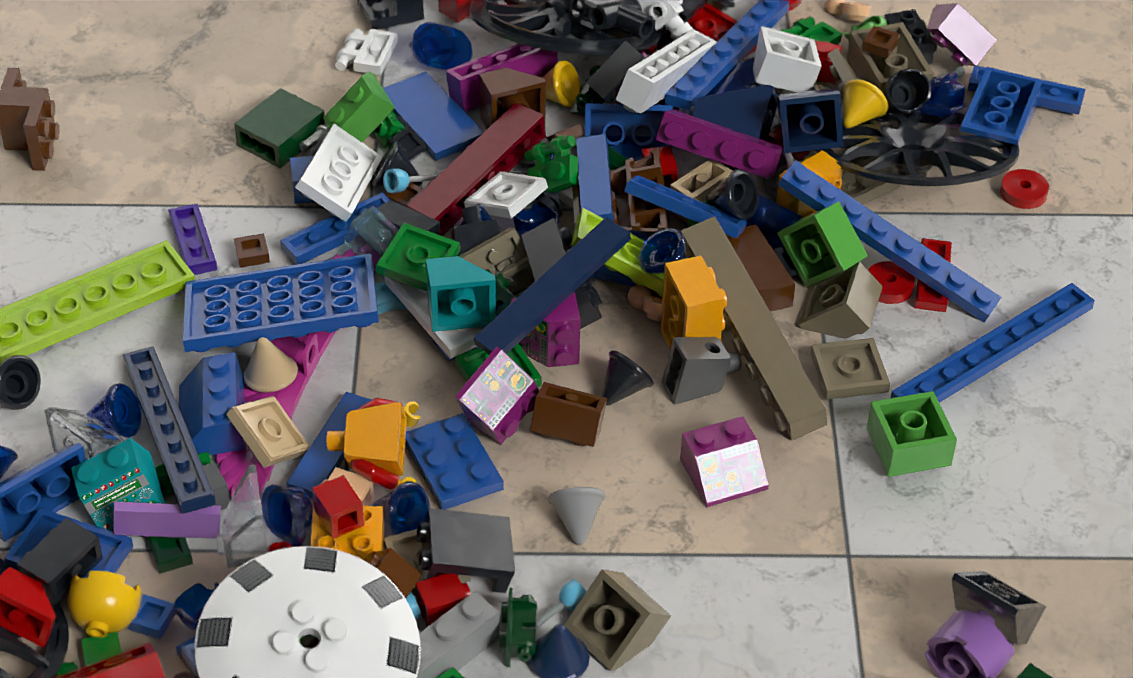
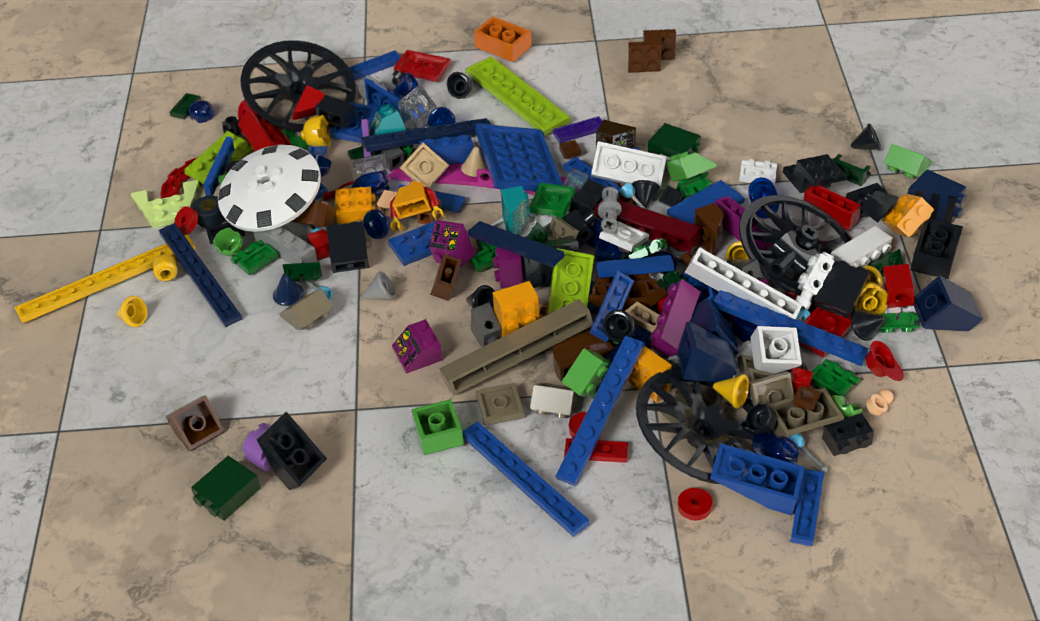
camera: 90 degrees right, 0 degrees up
red brick [312,475,364,539] -> none
clear blue hat [639,228,686,275] -> none
slope [927,3,997,66] -> none
none -> dark brown slope [596,120,636,149]
none -> light grey piece [598,187,621,232]

